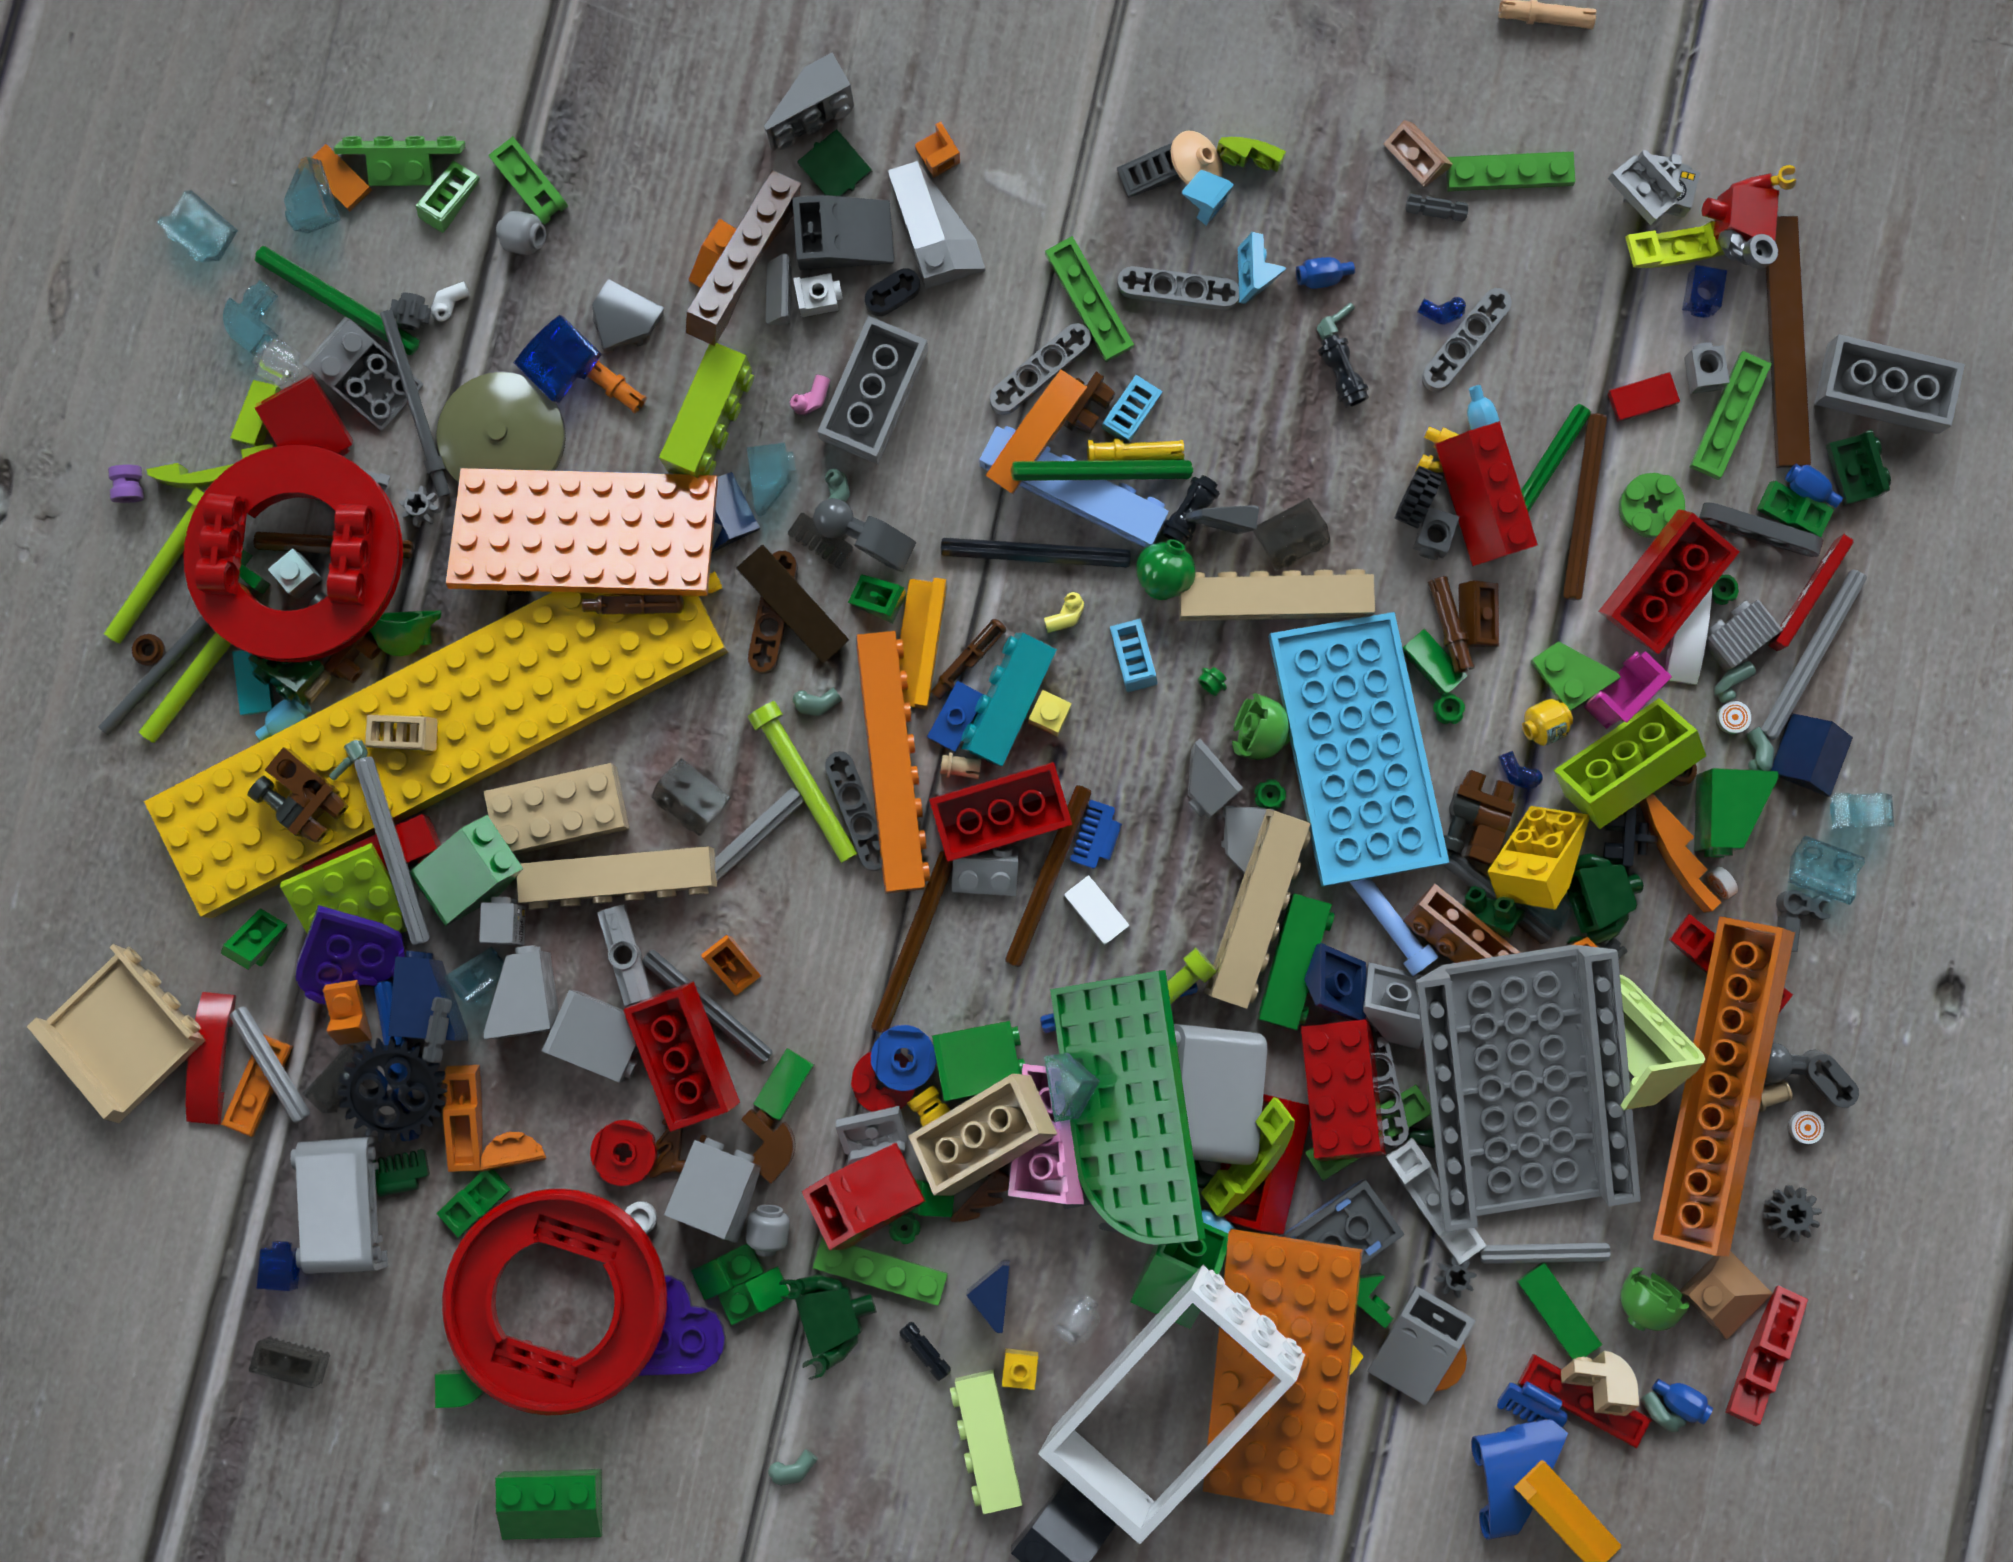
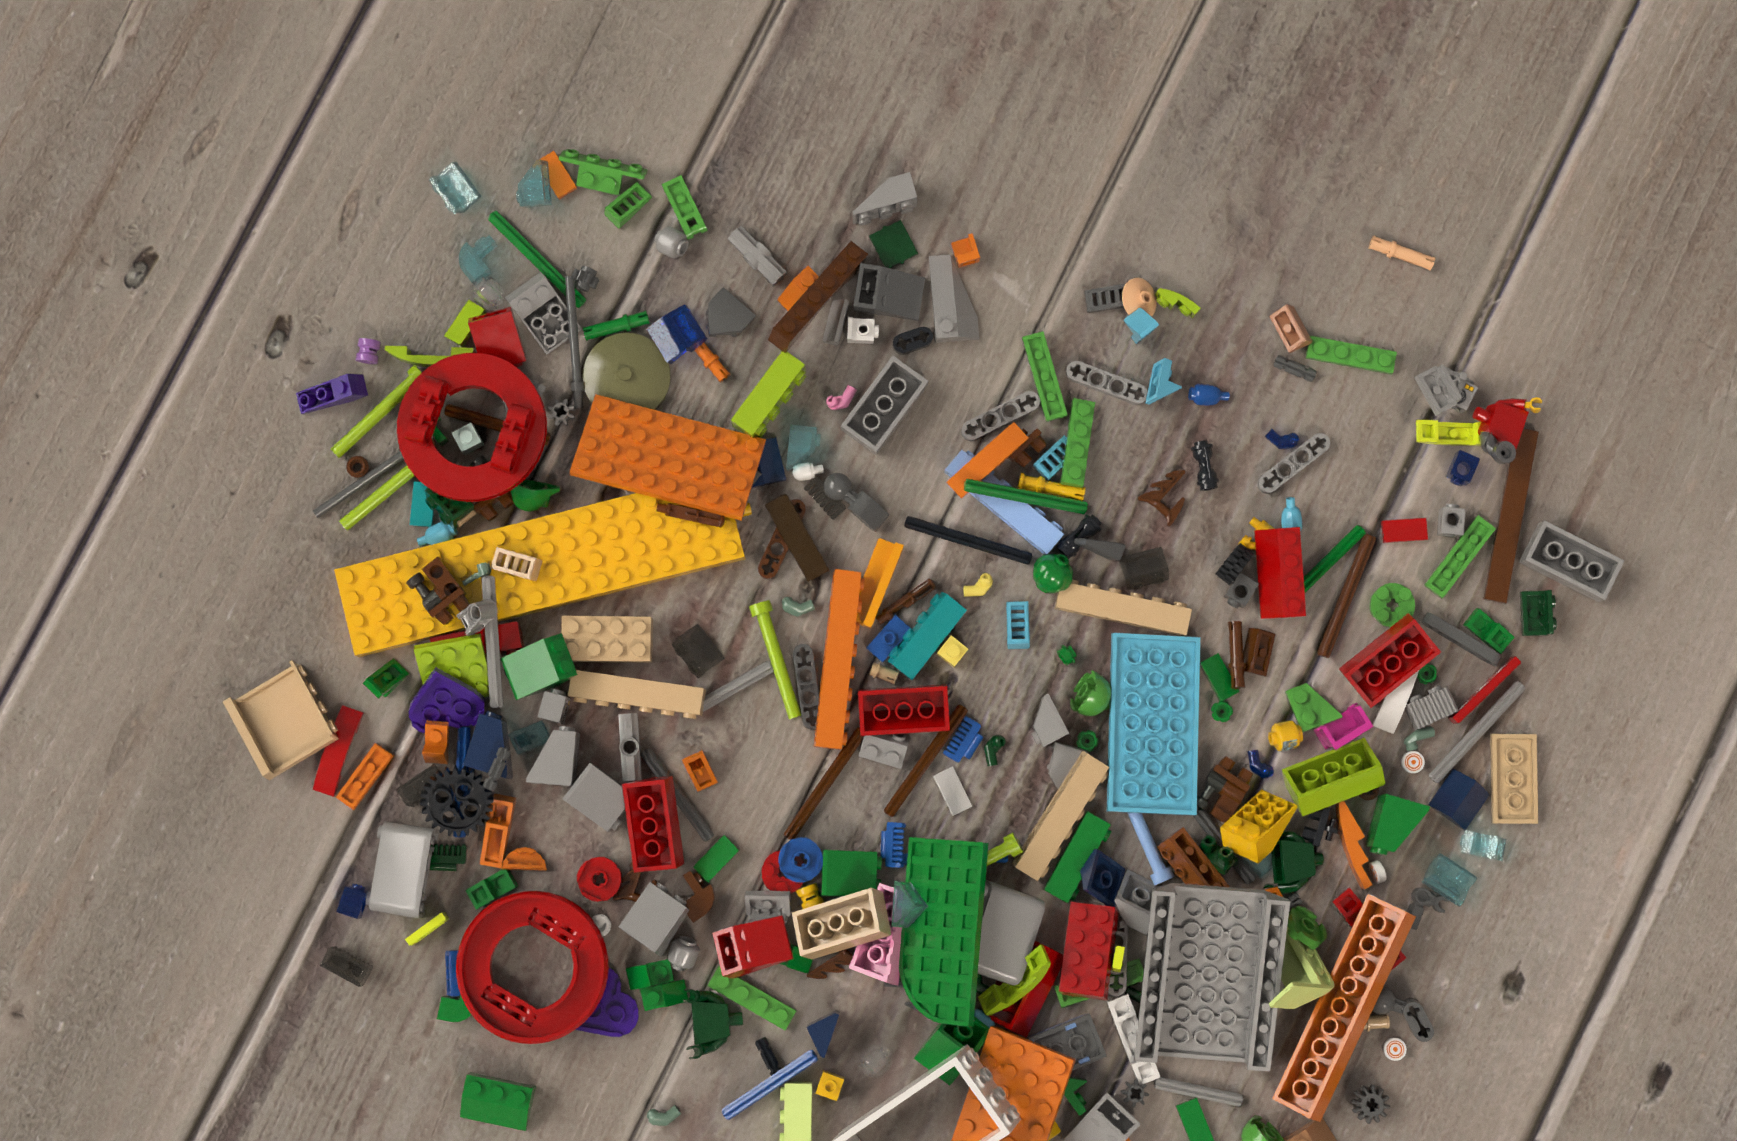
camera: 10 degrees right, 0 degrees up
light grey axle [230,1006,310,1122] -> none
white arm [431,281,470,322] -> none
sand green arm [825,468,850,502] -> none
green slope [848,574,906,624] -> none
green plate [889,1213,921,1244] -> none
sand green hand [1317,303,1355,340] -> none
sand green arm [1746,726,1774,771] -> none
blue plant [1785,464,1843,508] -> none
none -> dark purple slope [296,374,368,414]
none -> neon yellow tile [405,912,449,946]
none -> blue plate [445,950,460,996]
none -> light grey piece [457,599,498,636]
none -> green pin [583,310,650,341]
none -> axle [722,1050,818,1120]
none -> light grey piece [728,226,787,286]
none -> white cylinder [792,462,824,481]
none -> blue piece [880,822,906,868]
none -> dark green arm [984,735,1006,767]
none -> bright green plate [1060,398,1095,488]
none -> neon yellow tile [1112,946,1125,972]
none -> reddish brown piece [1137,470,1185,527]
none -> bright green plate [1287,906,1327,950]
none -> tan plate [1490,734,1538,824]

